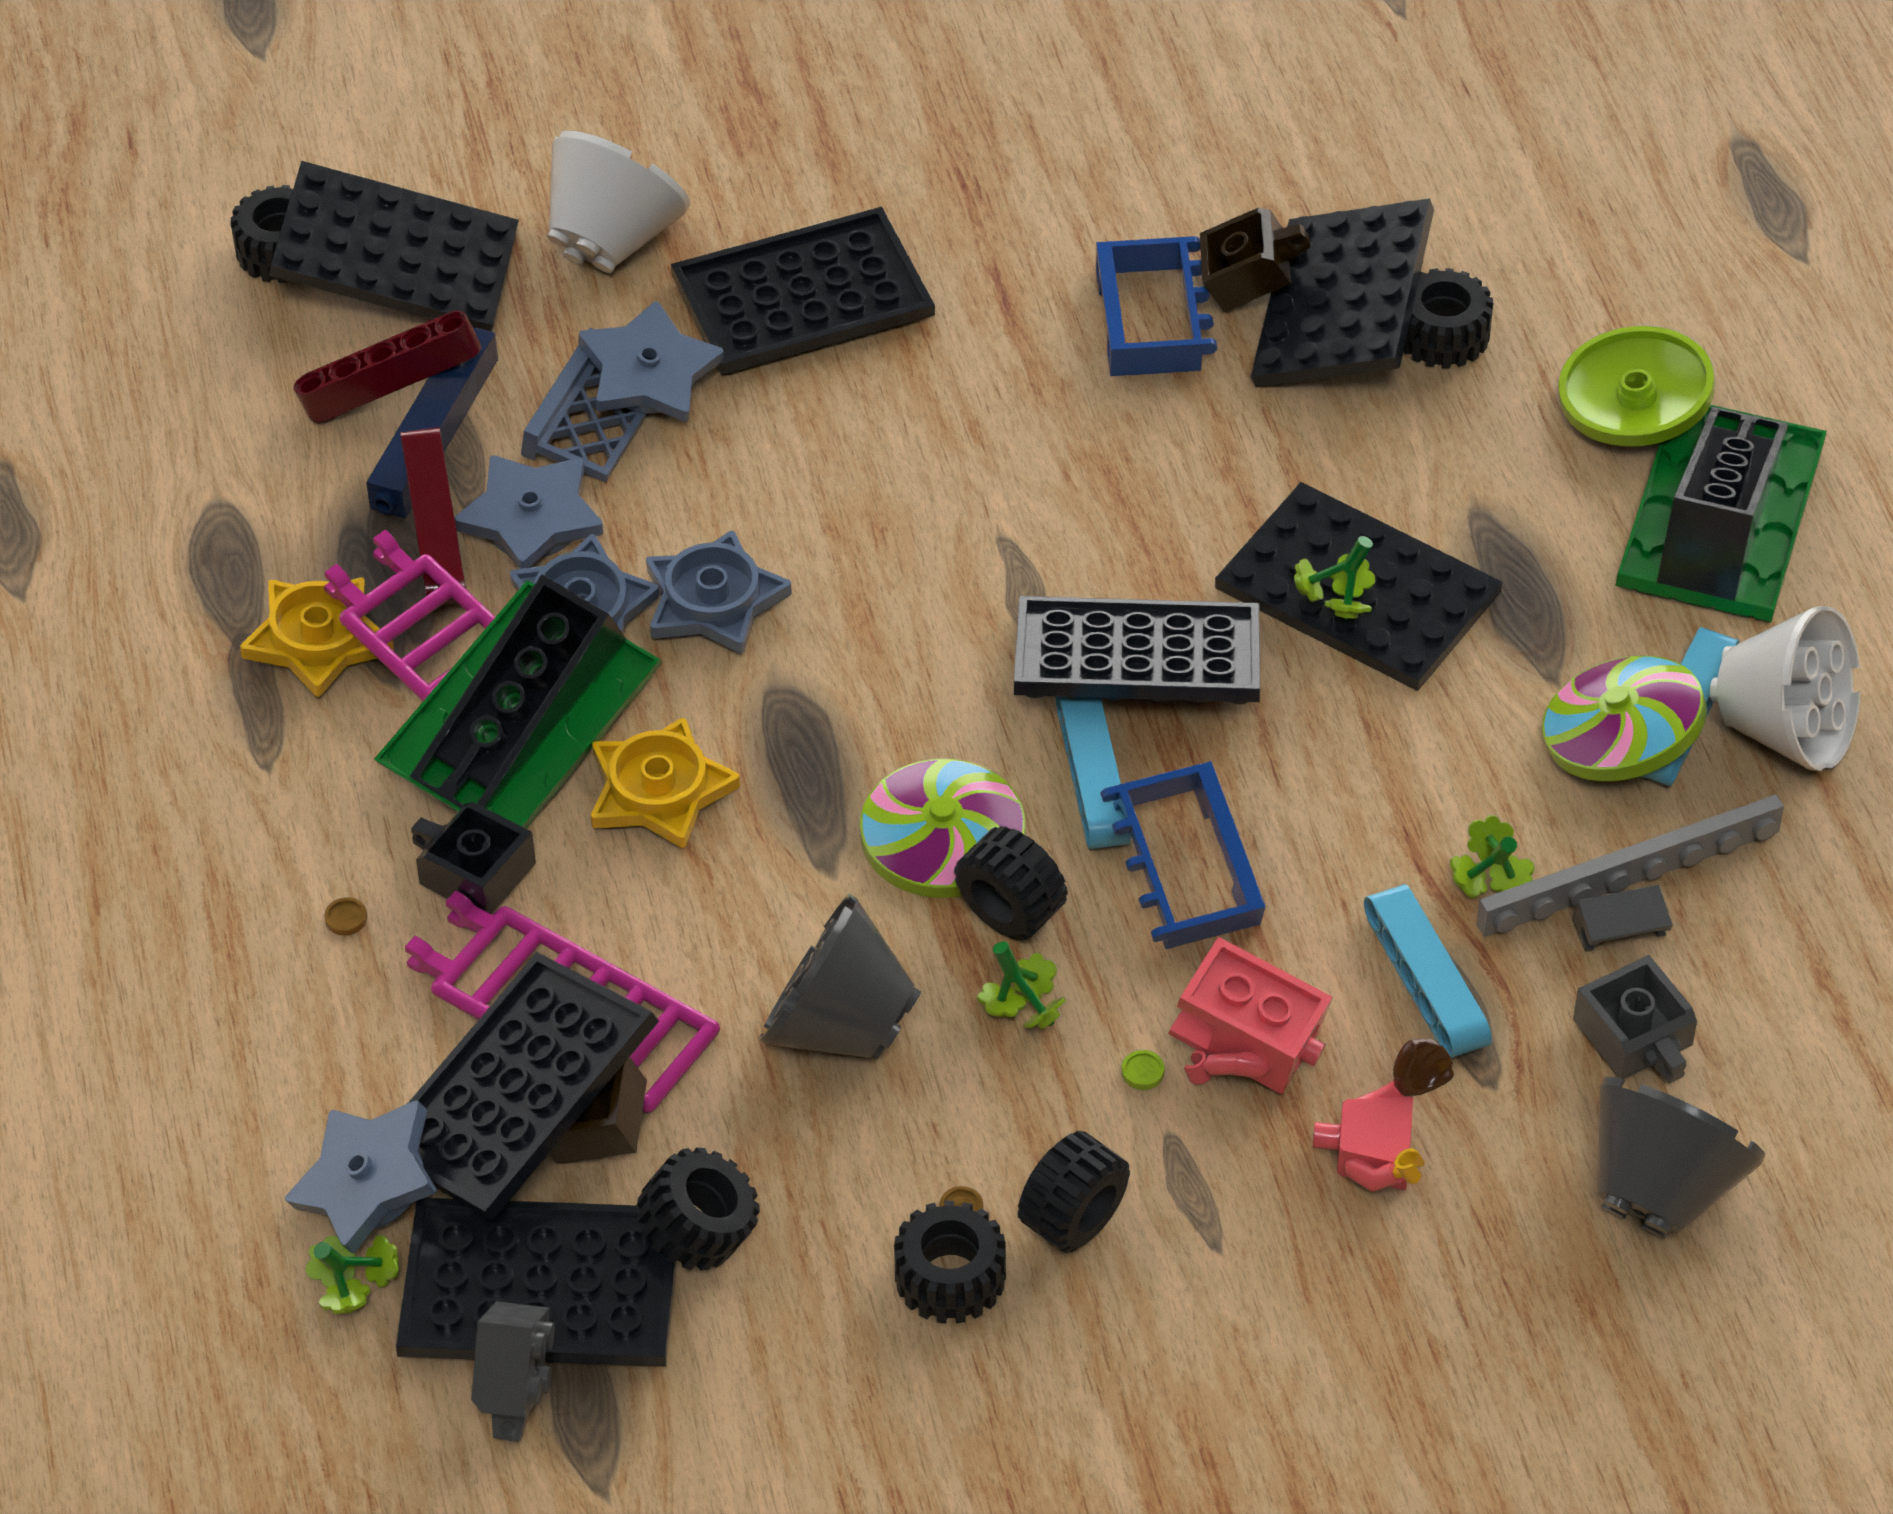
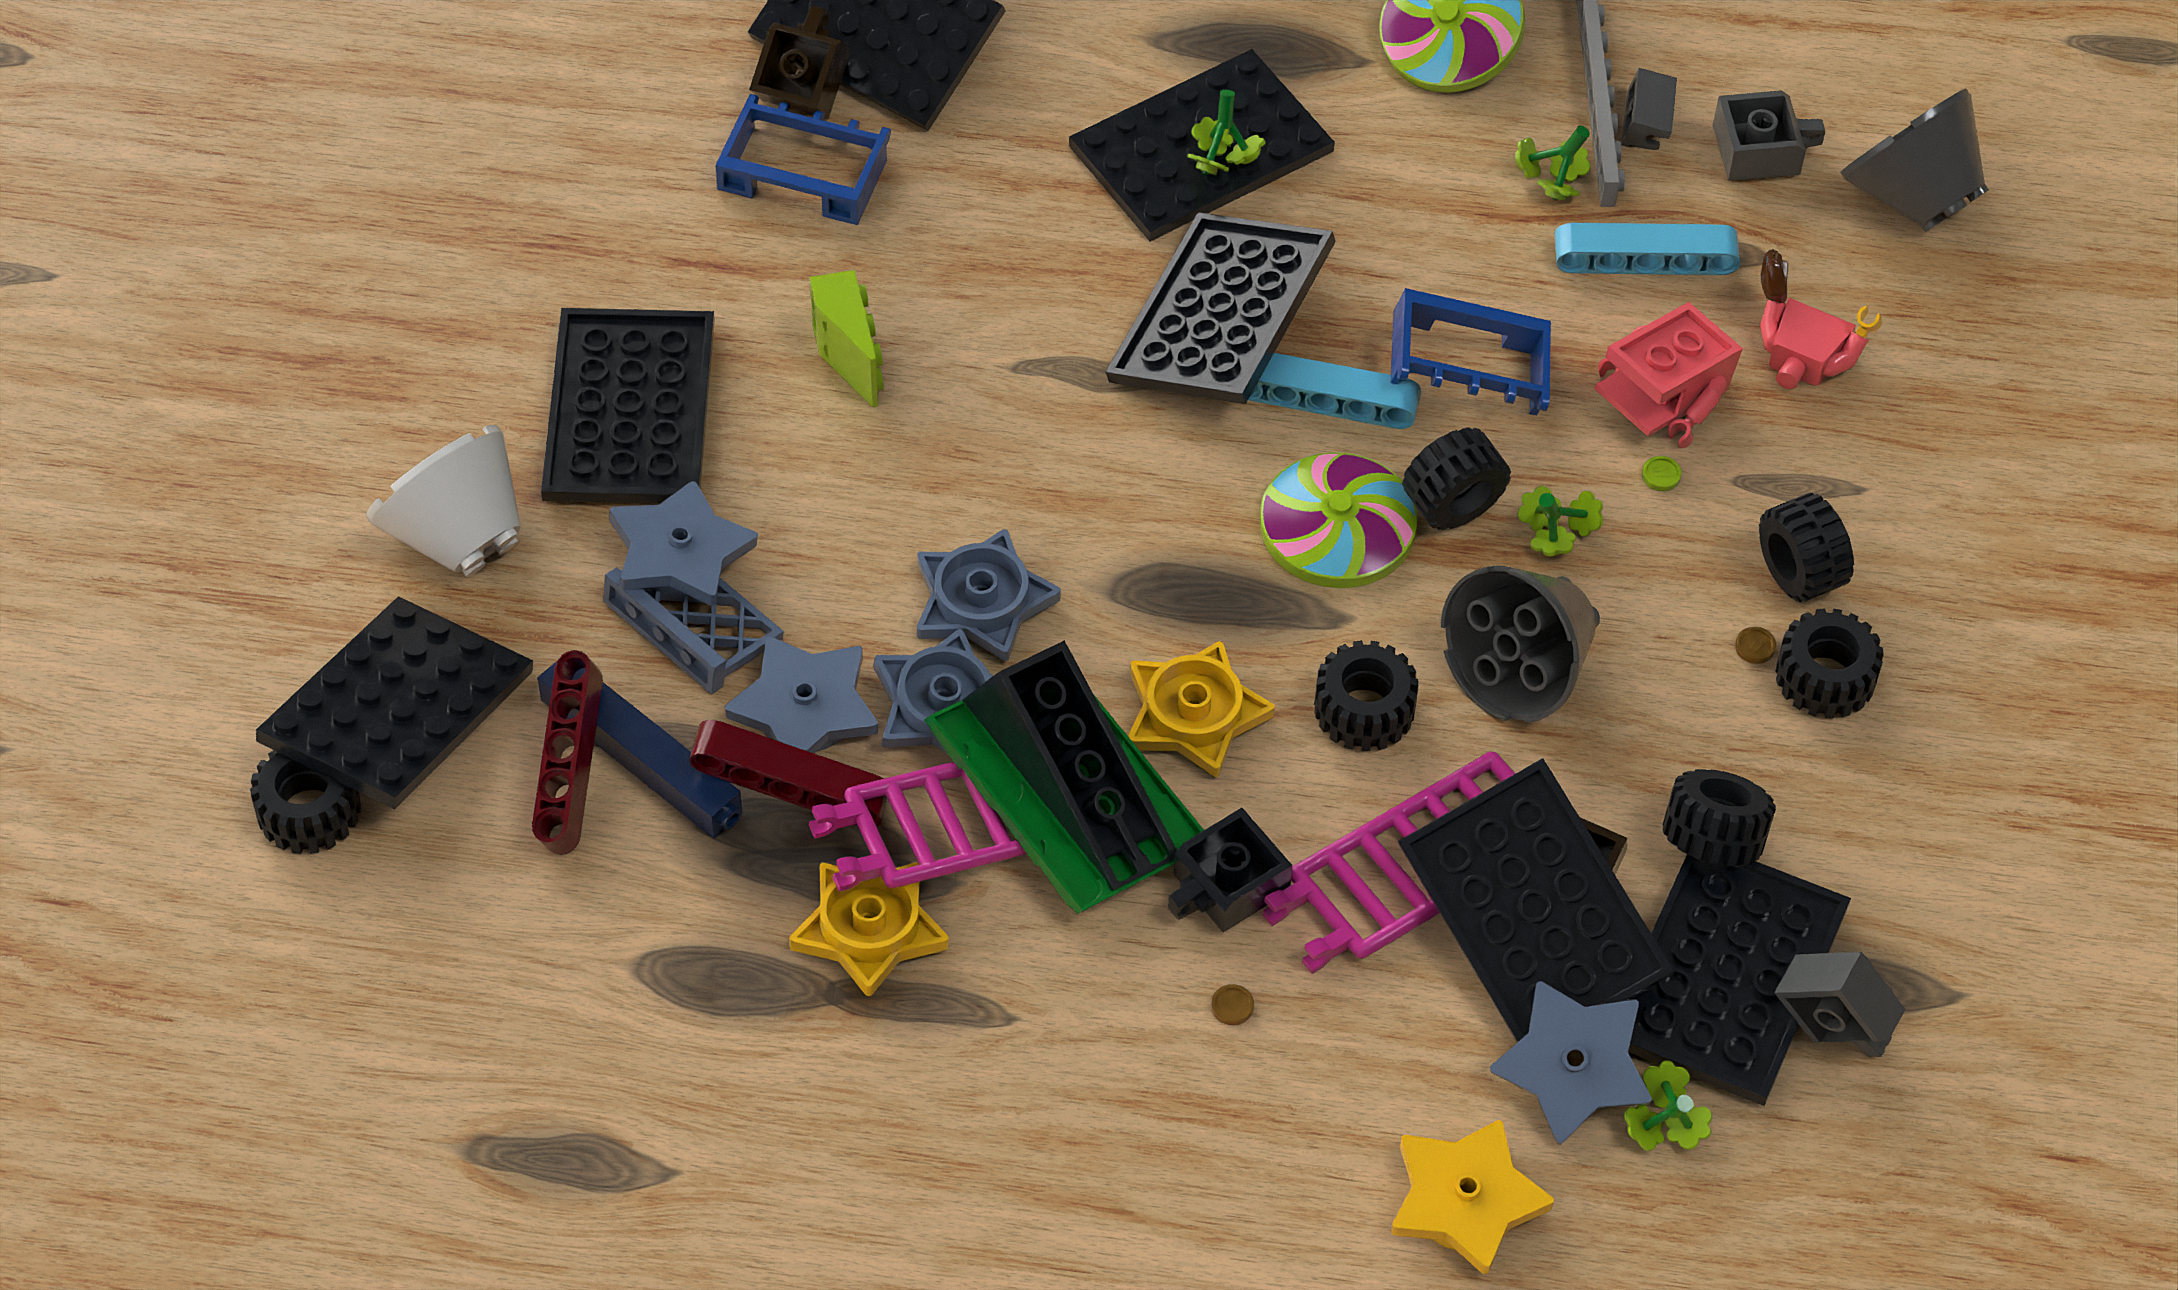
camera: 70 degrees left, 5 degrees up
none -> lime slope [809,270,884,407]
none -> black tyre [1314,640,1419,751]
none -> yellow plate [1391,1120,1554,1275]

